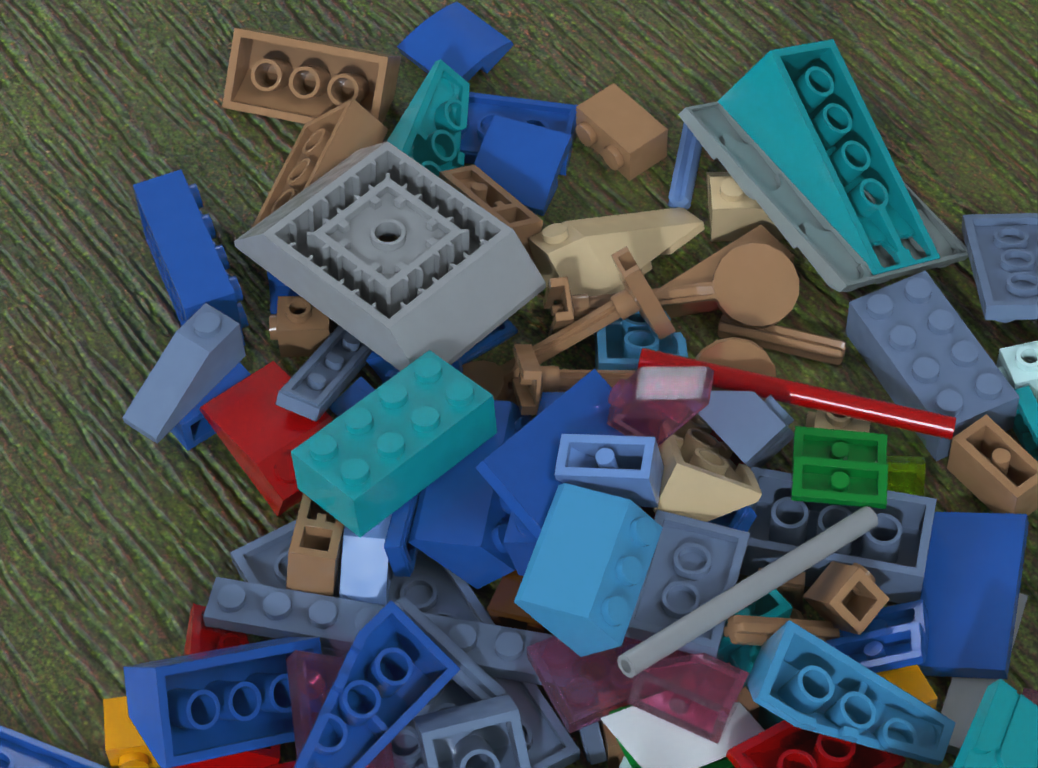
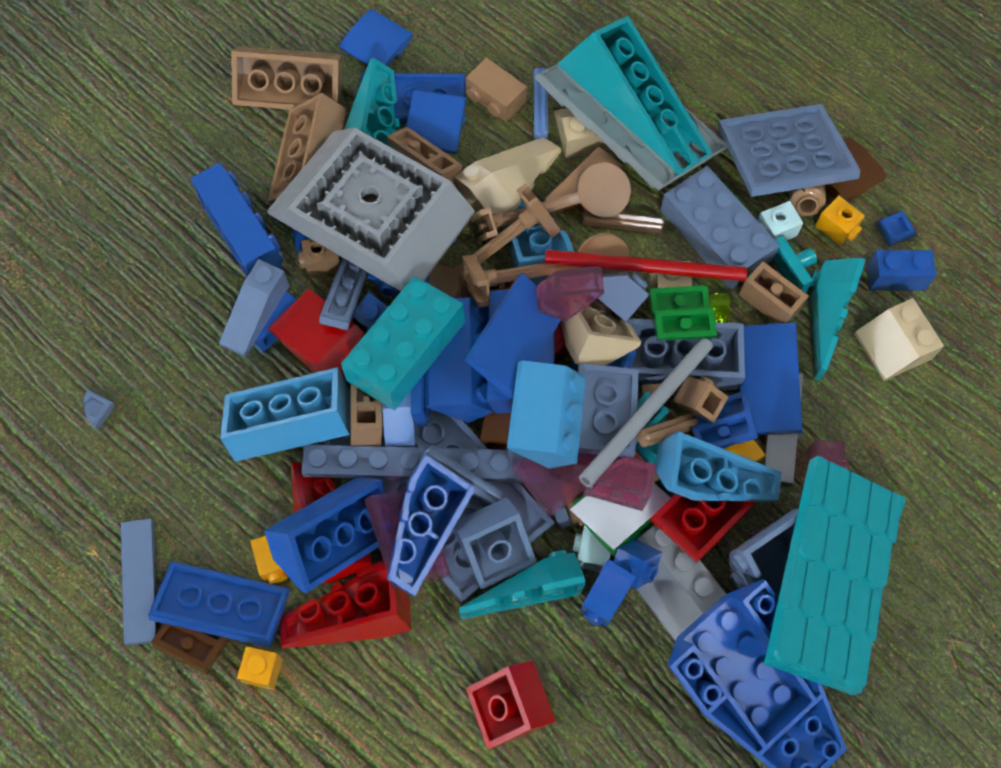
camera: 15 degrees left, 15 degrees up
medium blue slope [554,434,664,508] -> none
none -> dark azure brick [220,367,350,462]

